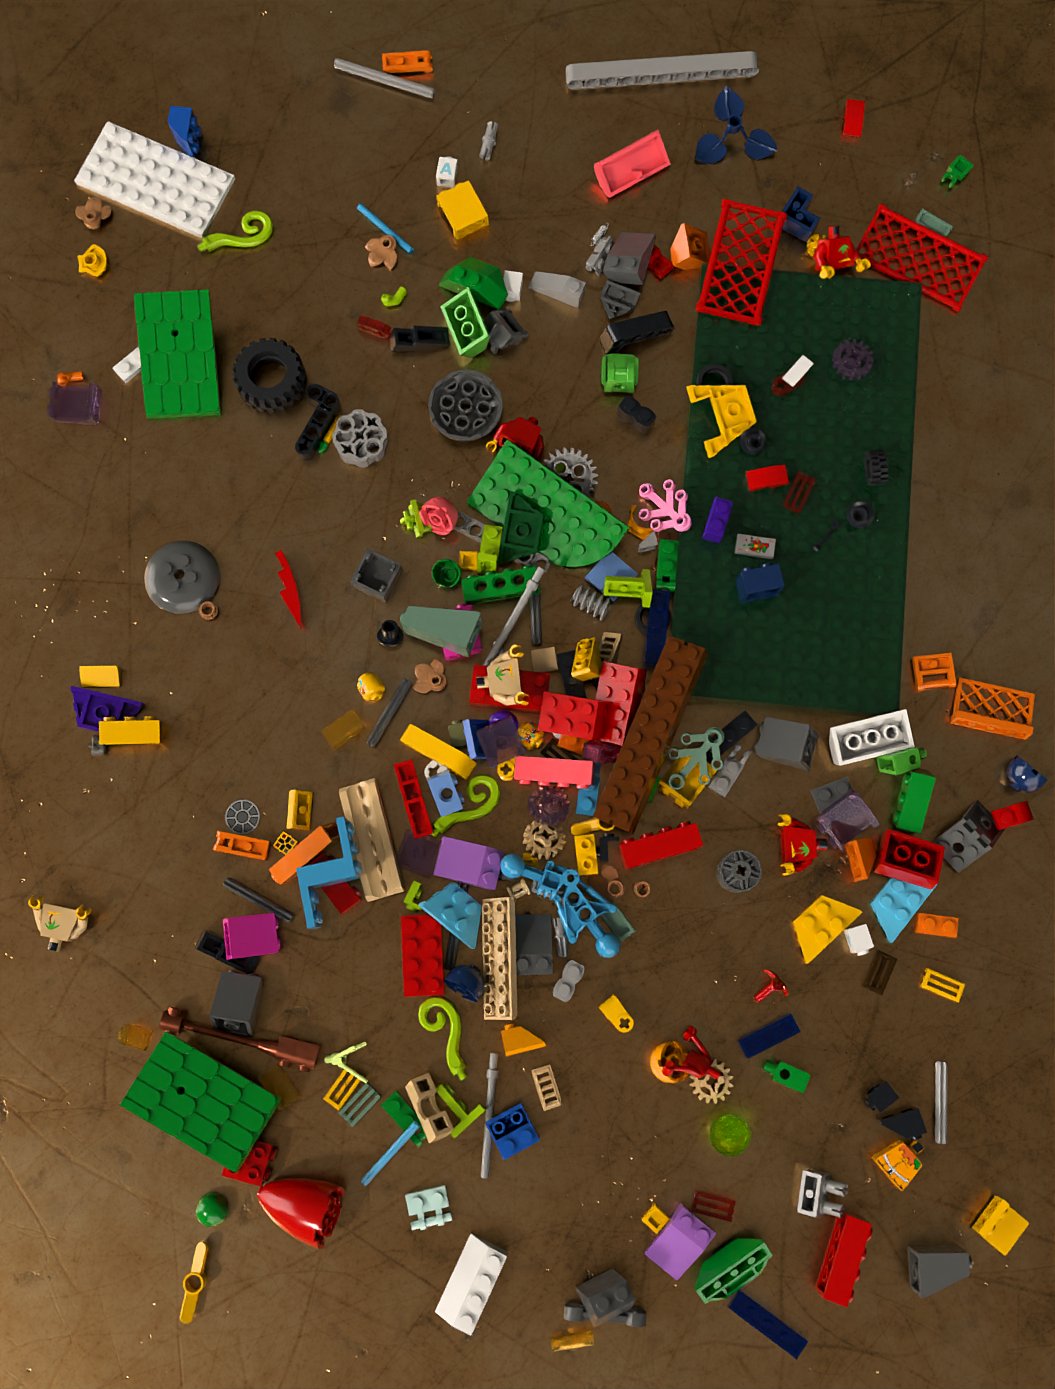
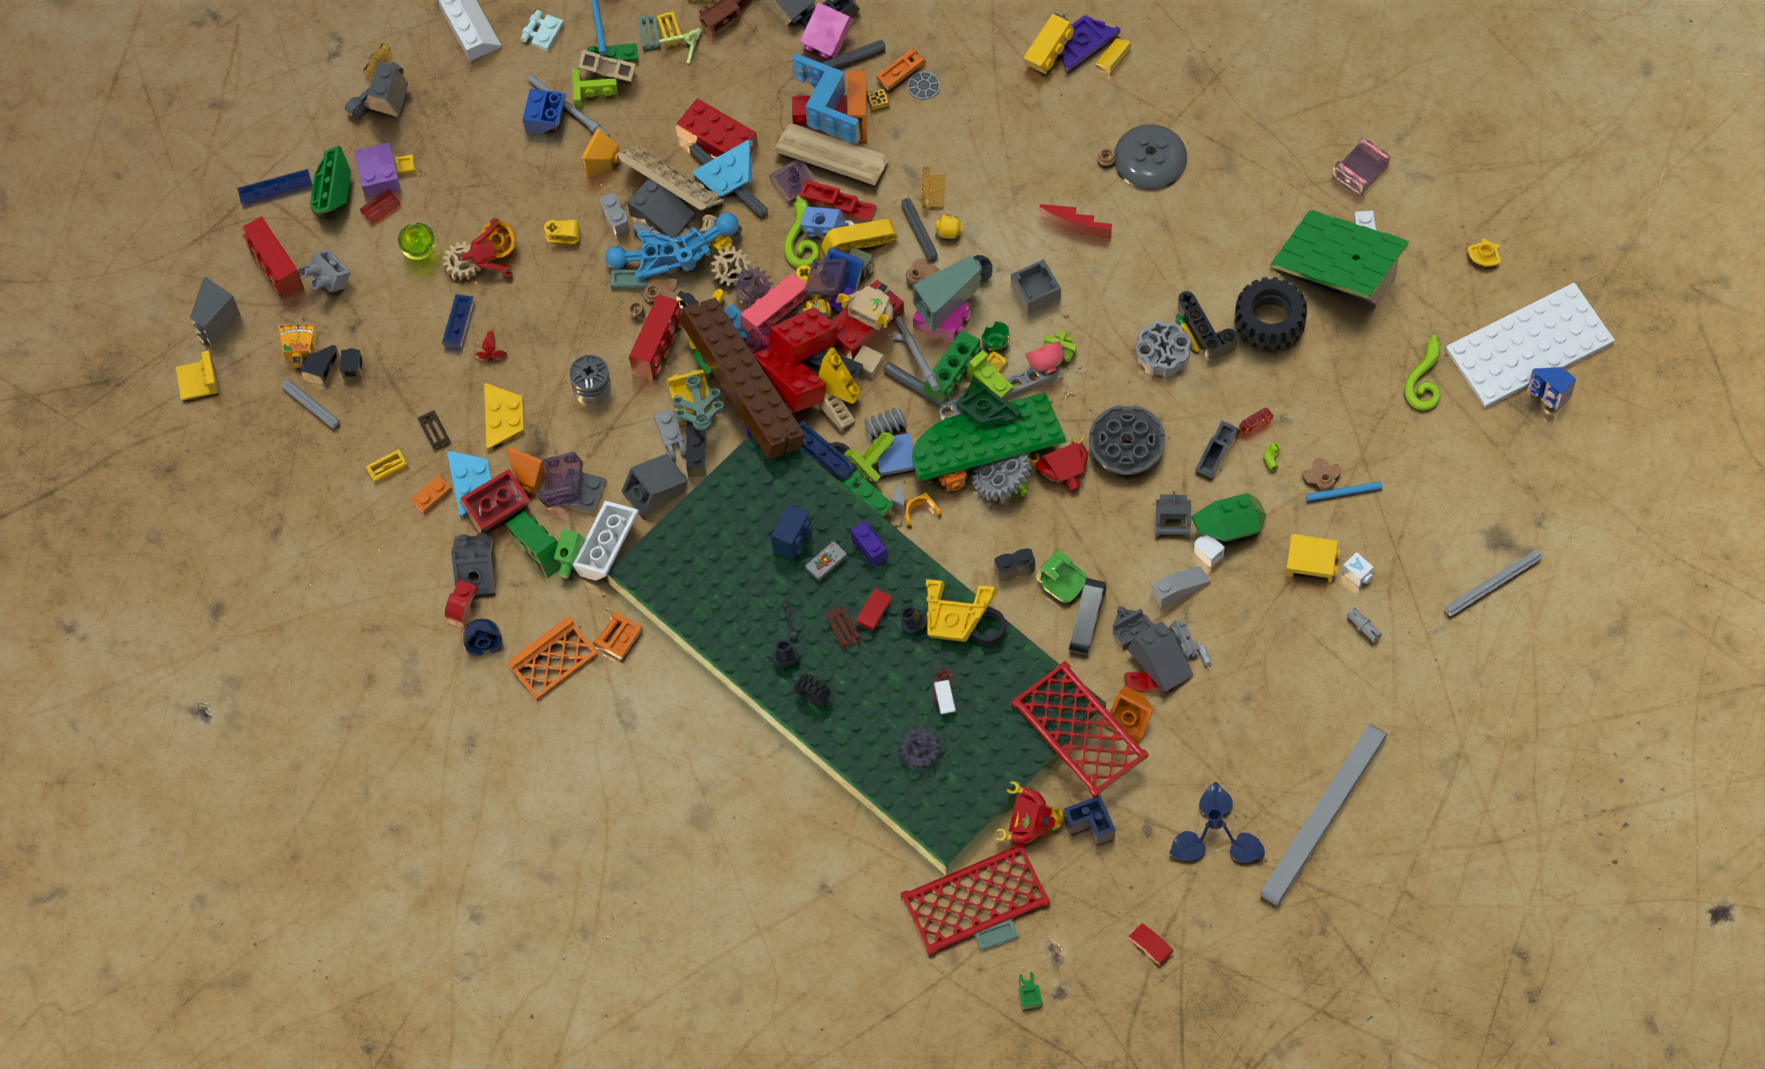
camera: 130 degrees right, 15 degrees down
orange arm [57,371,85,386] -> none
medium nougat plate [76,197,112,229] -> none
yellow slope [287,789,313,830] -> none
orange plate [382,50,433,73] -> none
lime bracket [404,881,423,912] -> none
lime plant [418,996,467,1080] -> none
medium lavender slope [433,836,505,890] -> none
bright green slope [440,287,490,358] -> none
dark blue cylinder [444,964,485,1003] -> none
tan slope [531,1064,563,1111] -> none
yellow brick [574,834,598,877] -> none
coral container [594,130,670,198] -> none
bright pink plant [639,479,692,532] -> none
green torso [763,1060,811,1094] -> none
red torso [778,814,827,876] -> none
white brick [844,924,874,956] -> none

